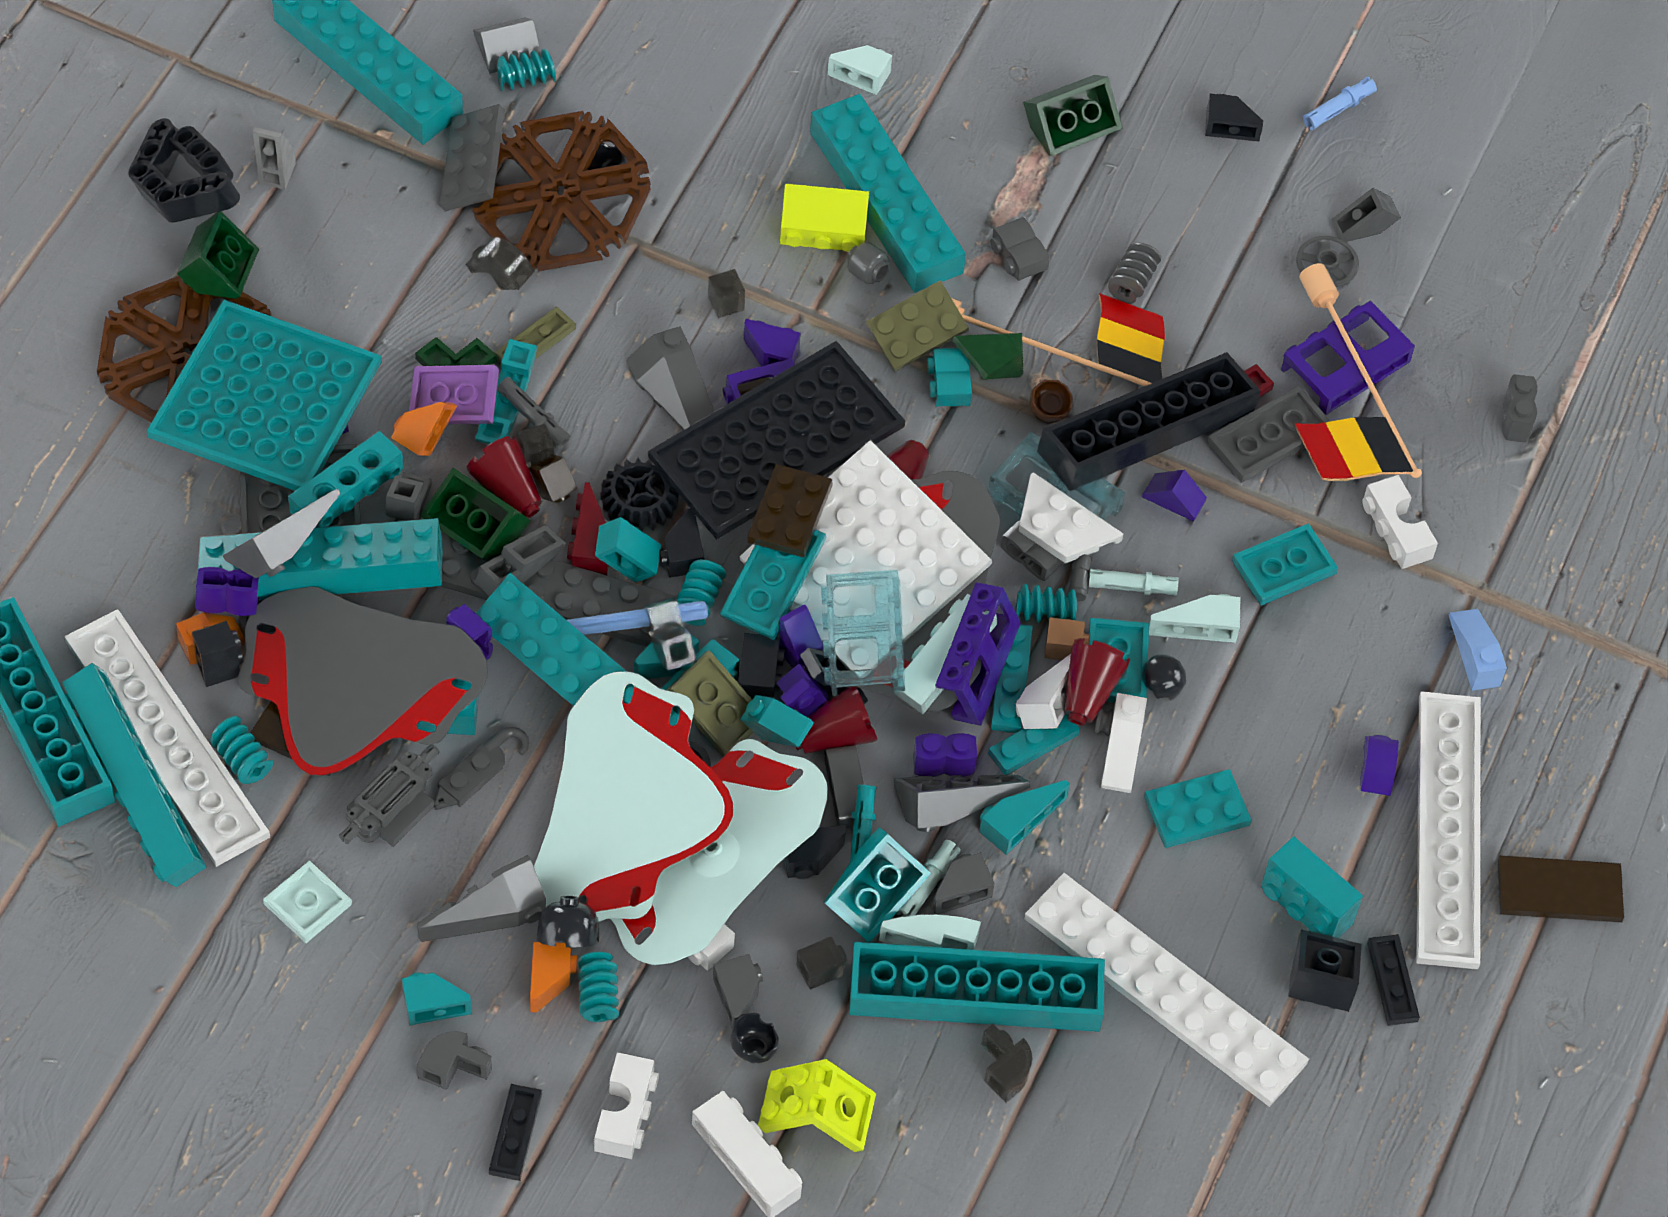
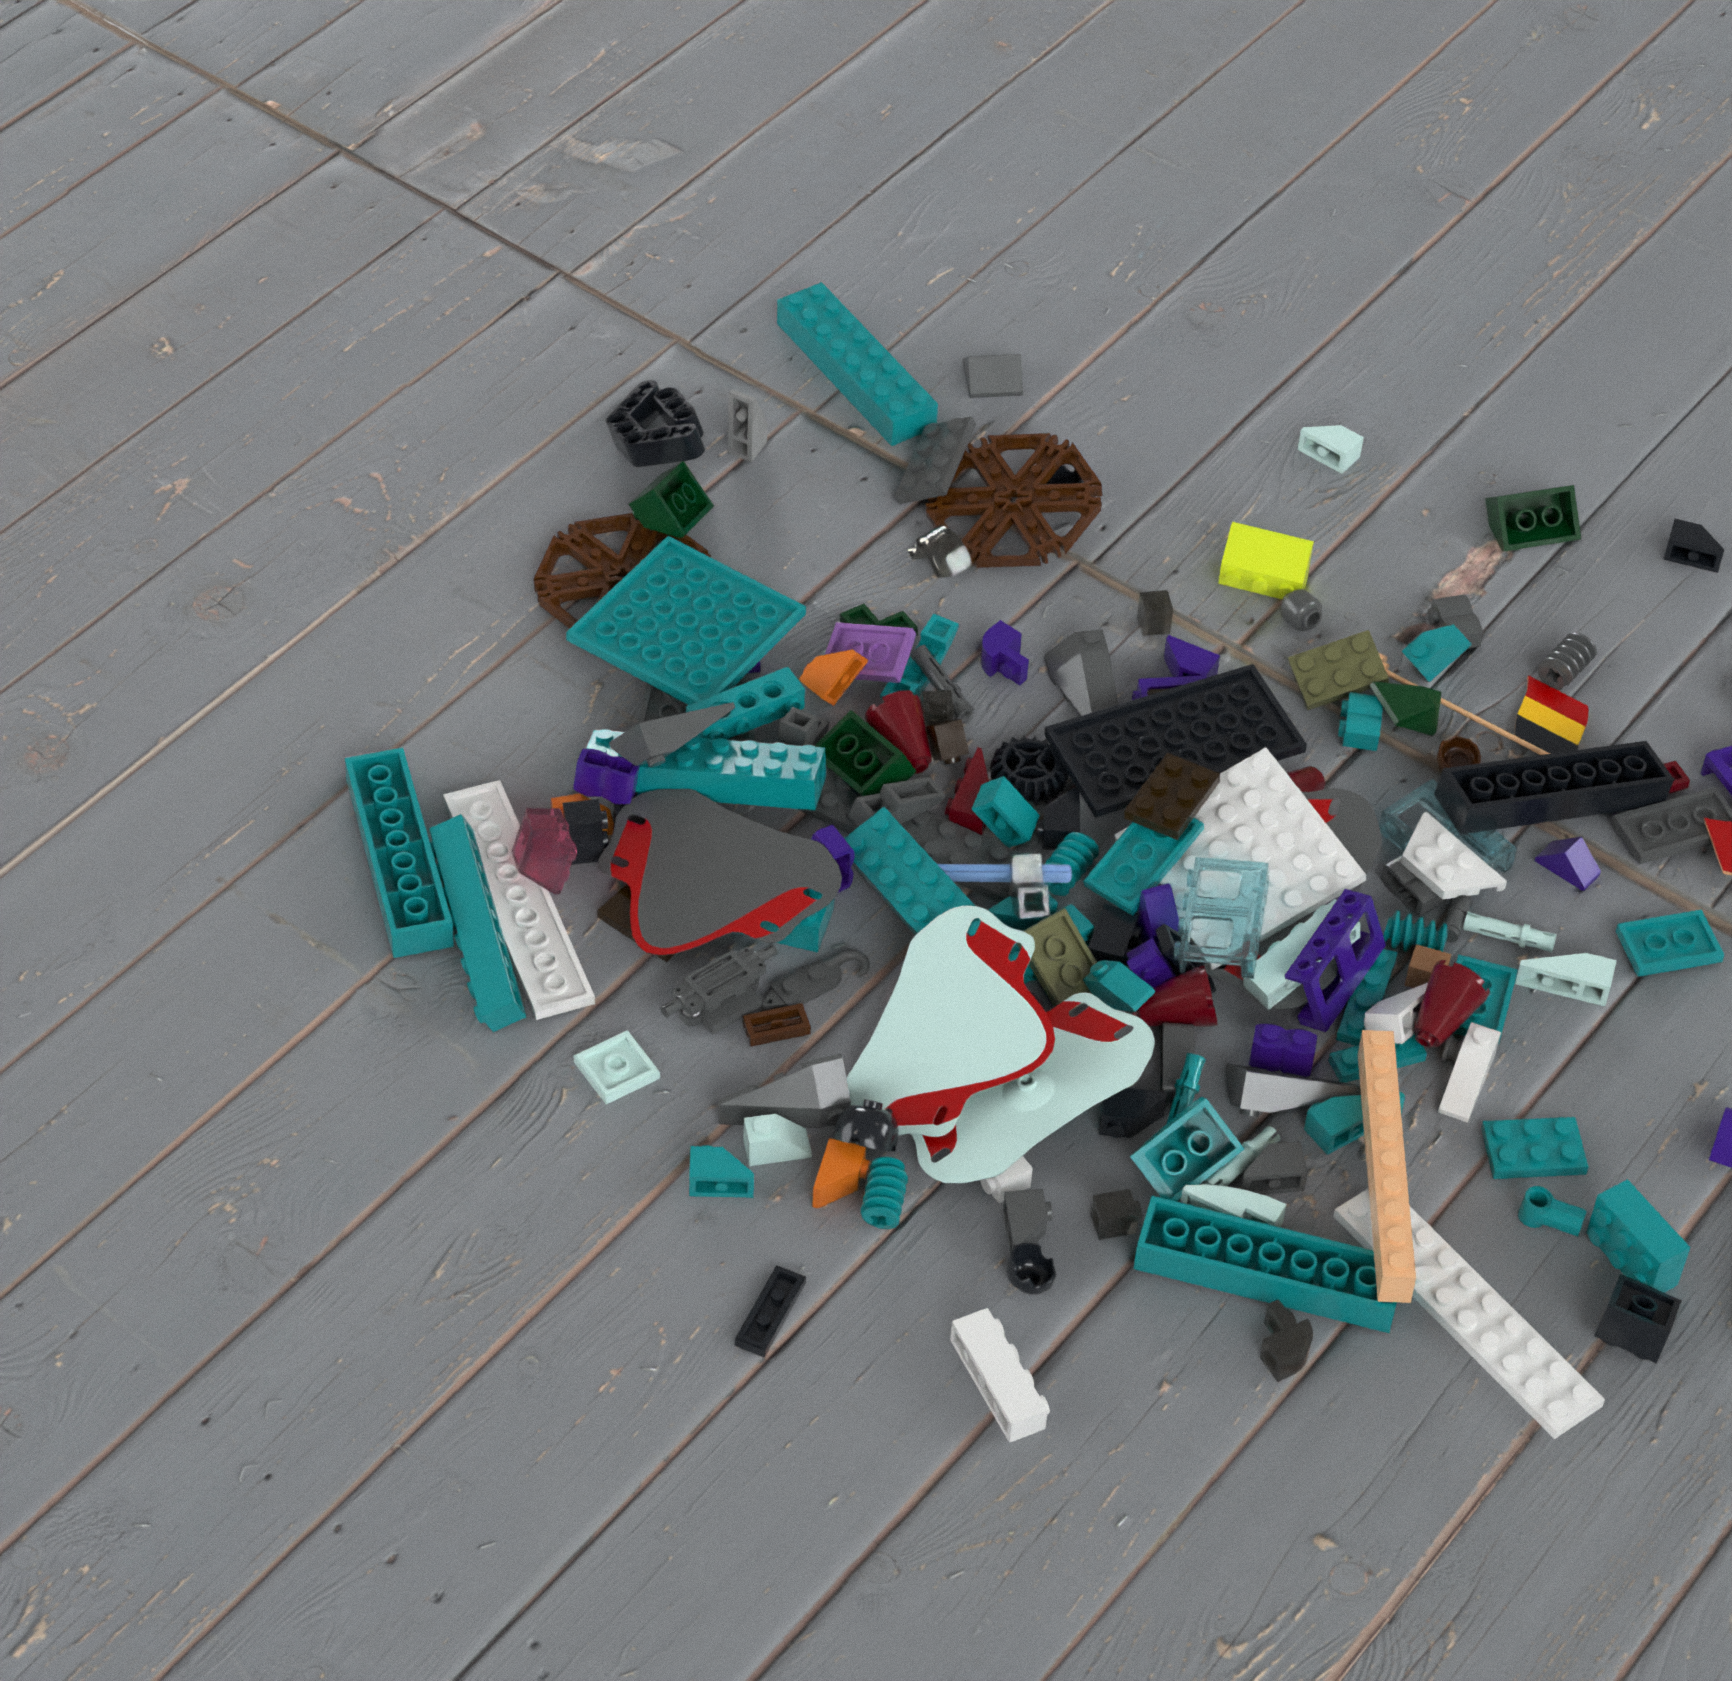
camera: 15 degrees right, 10 degrees down
teal piece [210,716,273,784] -> none
dark grey brick [417,1031,492,1090] -> none
olive tile [494,306,576,366] -> none
teal piece [497,49,556,91] -> none
white arch [594,1052,659,1159] -> none
neon yellow bracket [758,1059,876,1152] -> none
teal brick [810,93,966,293] -> none
black hair [1142,654,1186,701] -> none
black tile [1367,934,1420,1026] -> none
none -> clear pink slope [511,808,577,894]
none -> reddish brown tile [742,1003,811,1047]
none -> light aqua slope [743,1114,812,1166]
none -> dark purple brick [981,620,1029,686]
none -> light nougat brick [1358,1030,1416,1303]
none -> teal slope [1402,624,1472,682]
none -> teal piece [1518,1186,1587,1237]

